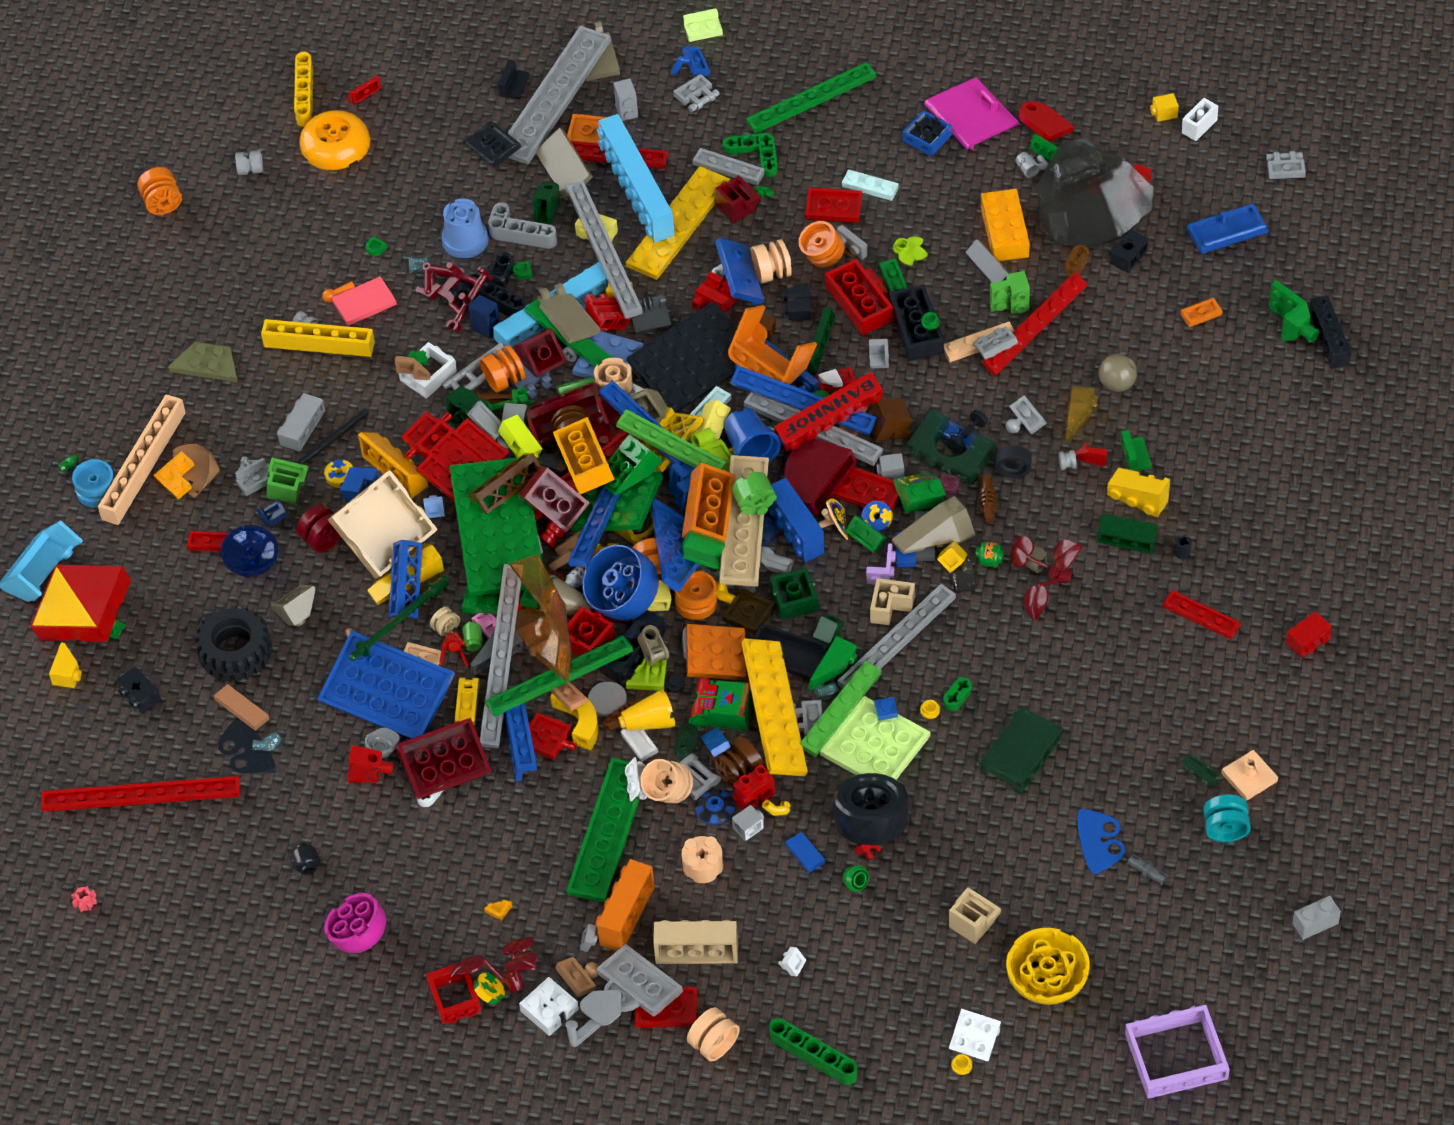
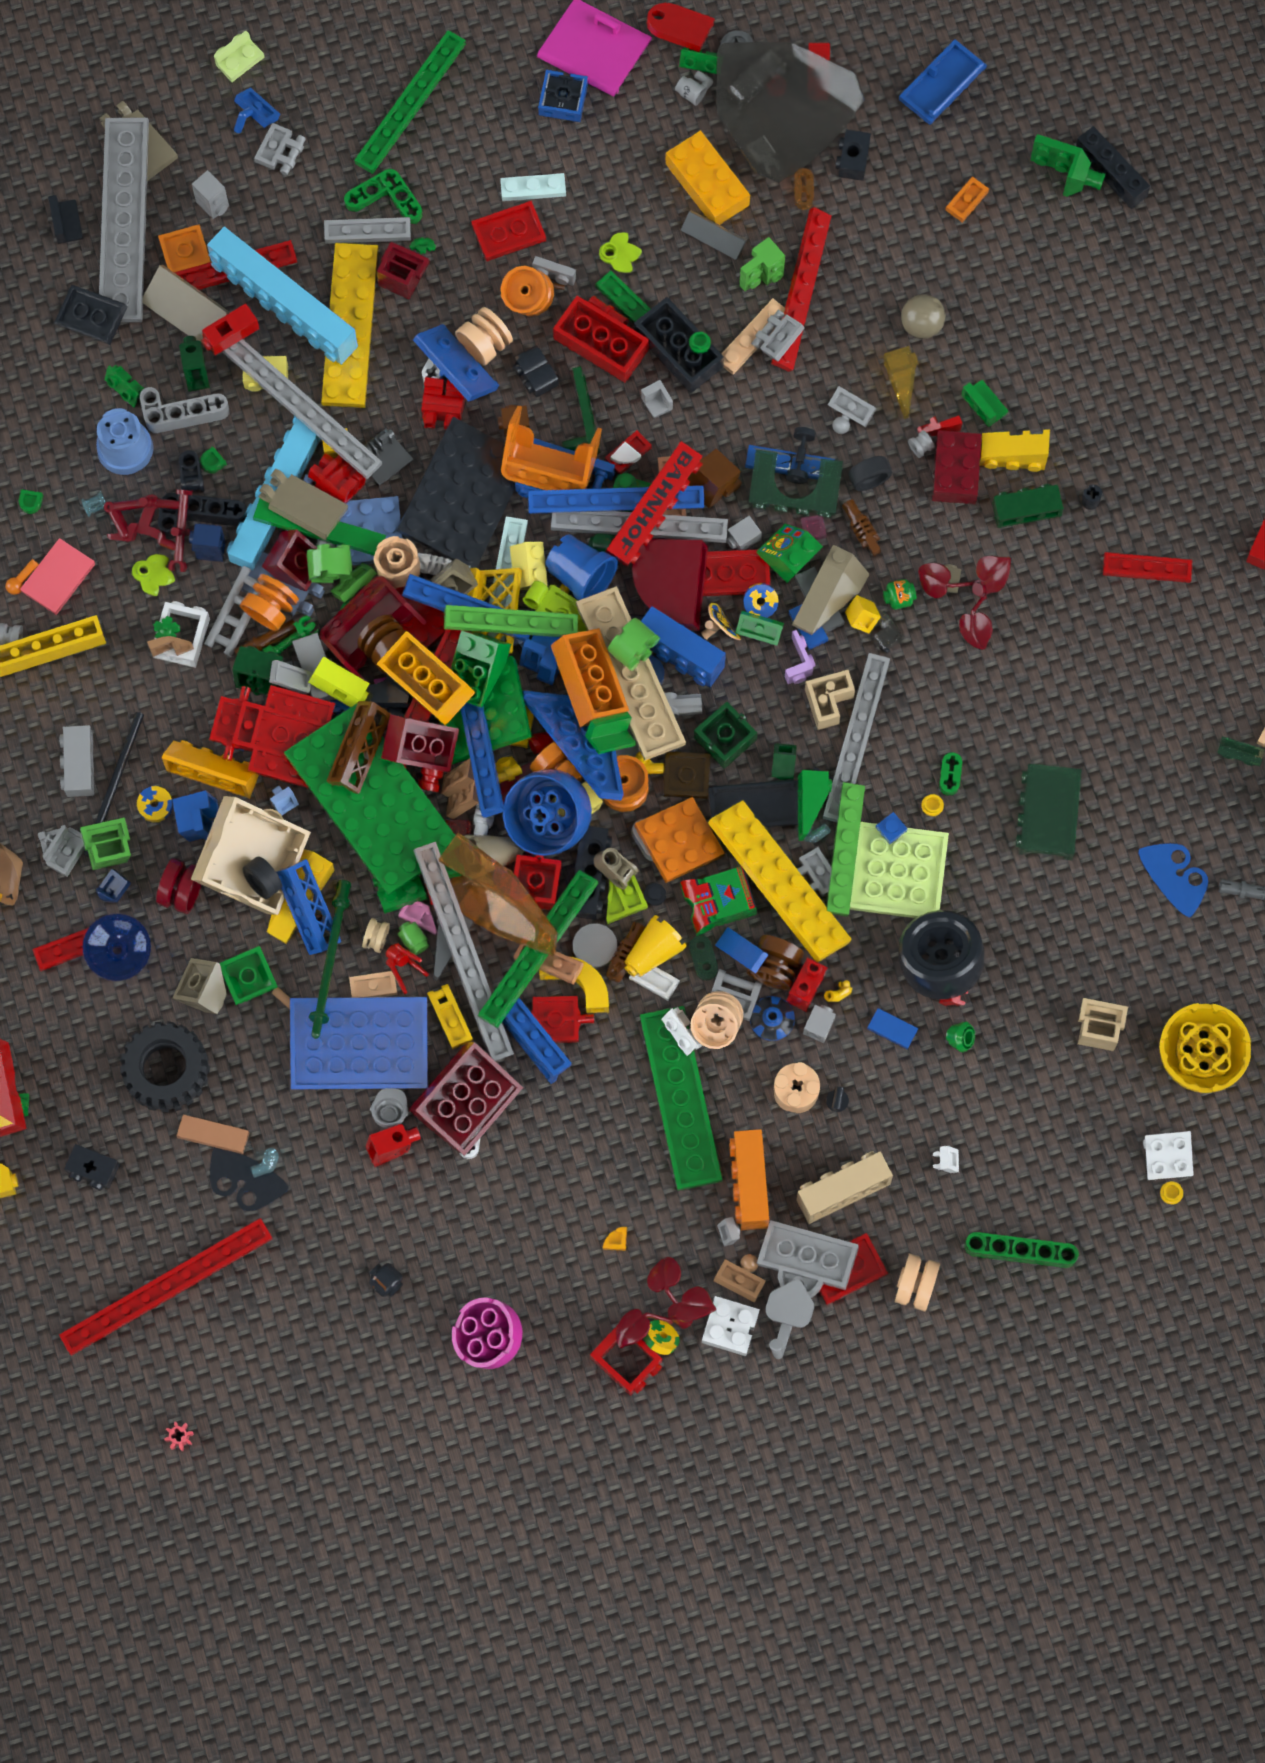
camera: 30 degrees left, 20 degrees up
none -> green hinge [104,365,145,408]
none -> lime plate [132,554,175,596]
none -> red brick [201,304,259,356]
none -> green slope [219,946,278,1005]
none -> black tyre [242,856,282,899]
none -> bright green brick [307,544,353,583]
none -> black plate [826,1086,849,1112]
none -> dark red brick [932,430,982,504]

